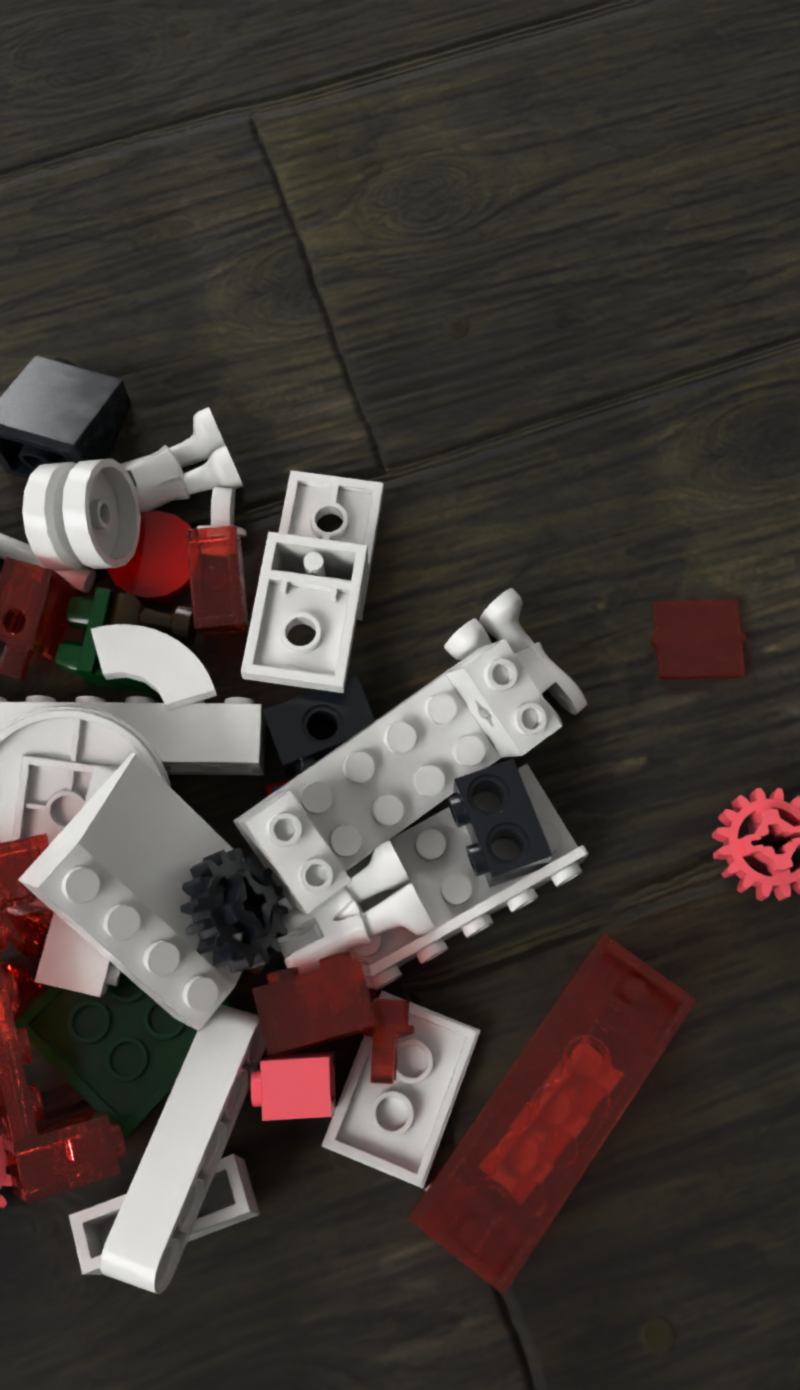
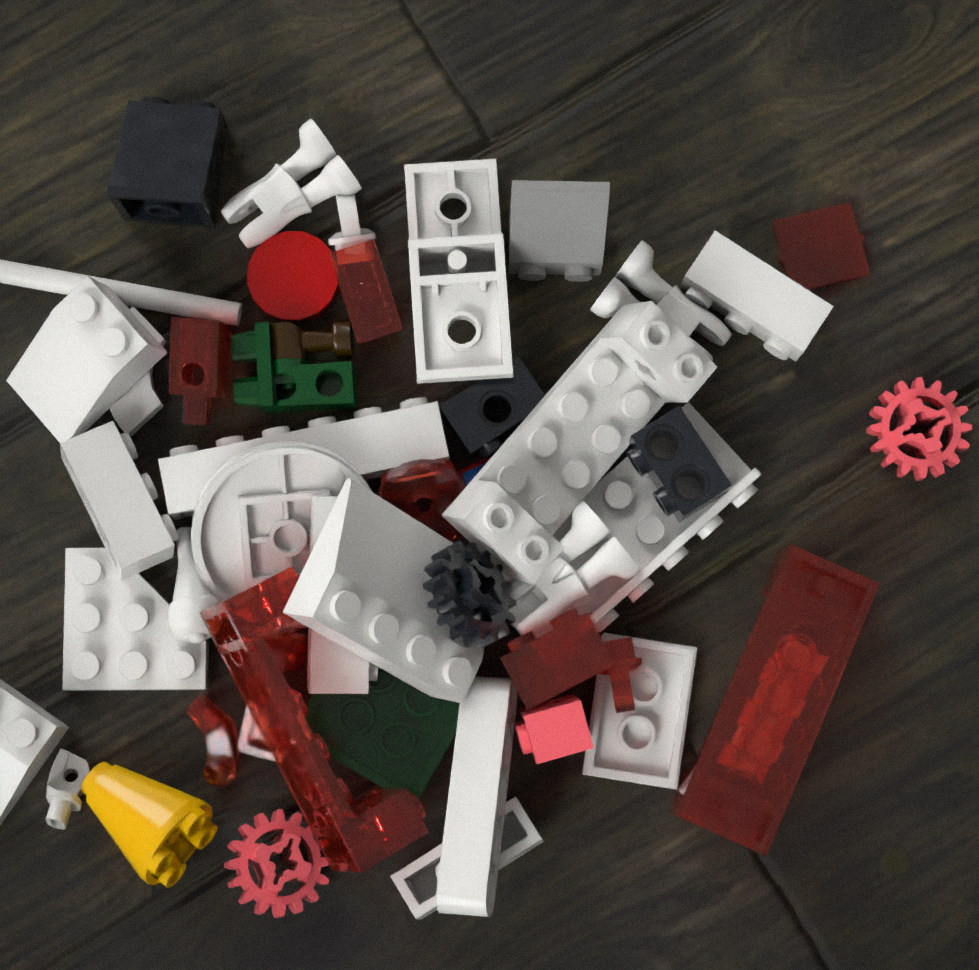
camera: 15 degrees left, 10 degrees up
white wheel [22,458,141,571] -> none
white tile [91,624,217,711] -> none
none -> clear red plate [376,459,467,541]
none -> light grey slope [509,180,610,282]
none -> white brick [680,231,834,362]

